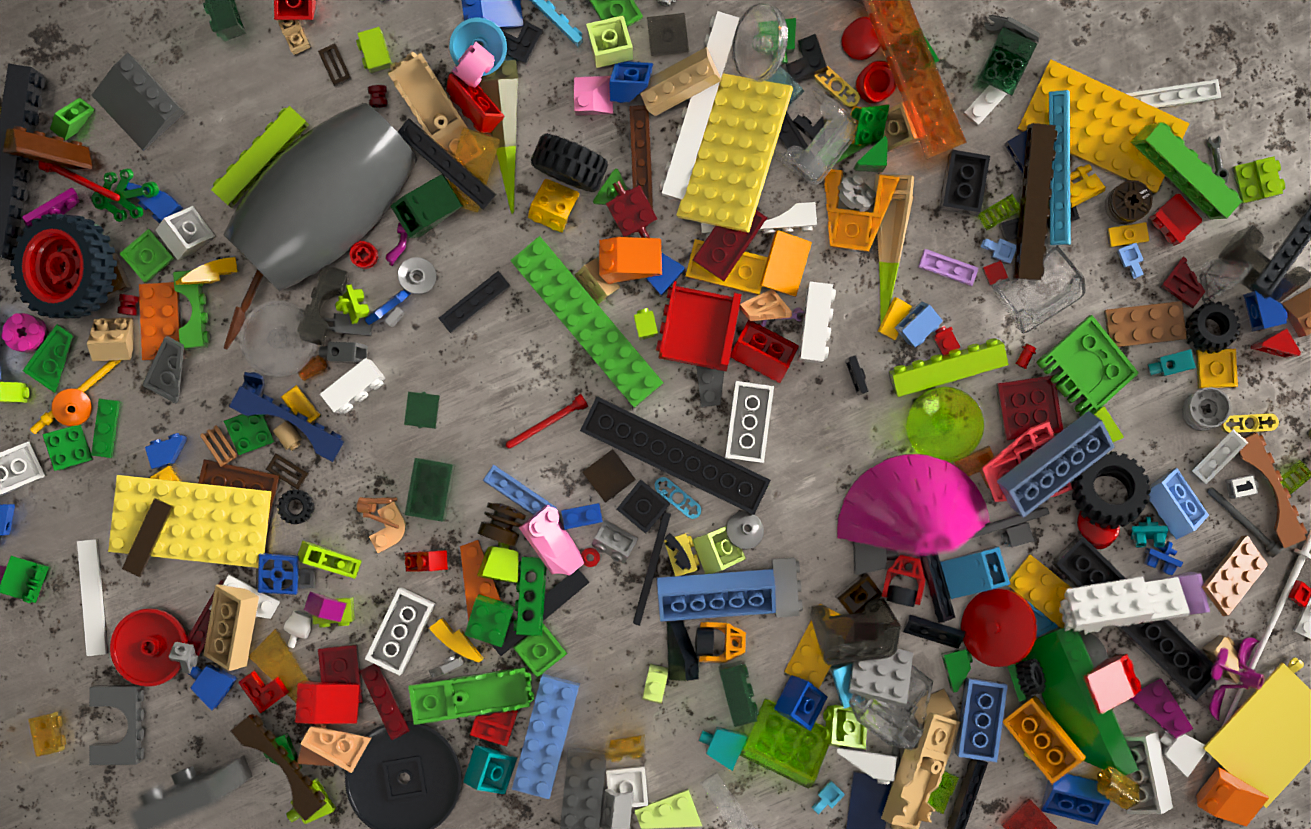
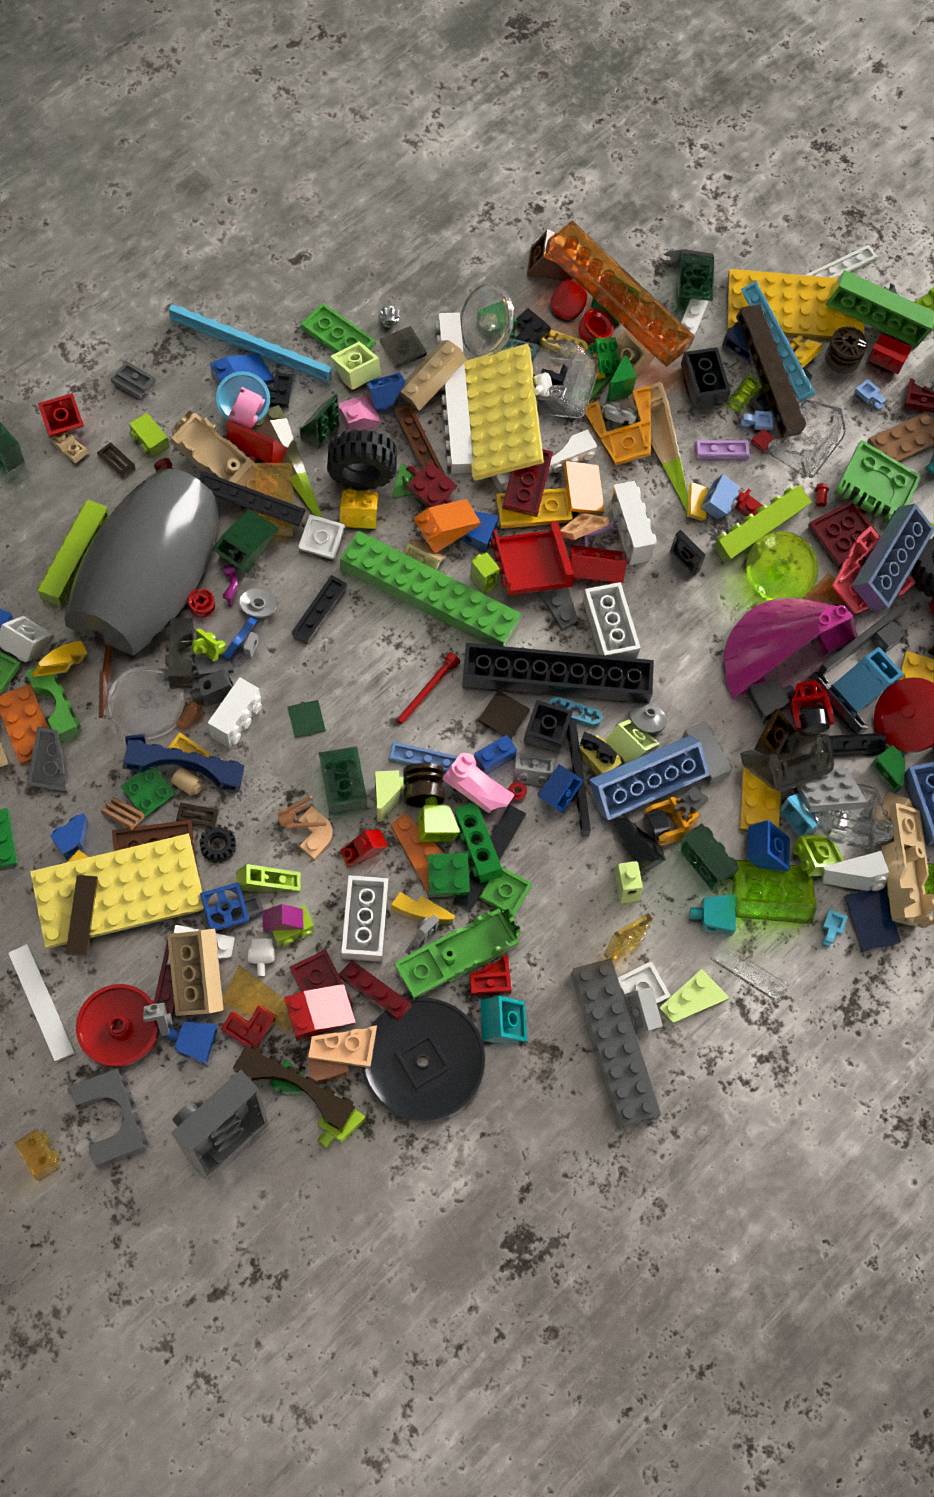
camera: 35 degrees left, 20 degrees down
medium blue brick [512,674,580,799] -> none
yellow plate [1107,222,1149,248] -> none
none -> white plate [298,514,345,560]
none -> dark green slope [300,394,340,450]
none -> yellowish green slope [375,770,404,822]
none -> white piece [533,373,552,399]
none -> blue brick [538,764,584,813]
none -> dark grey plate [674,786,708,820]

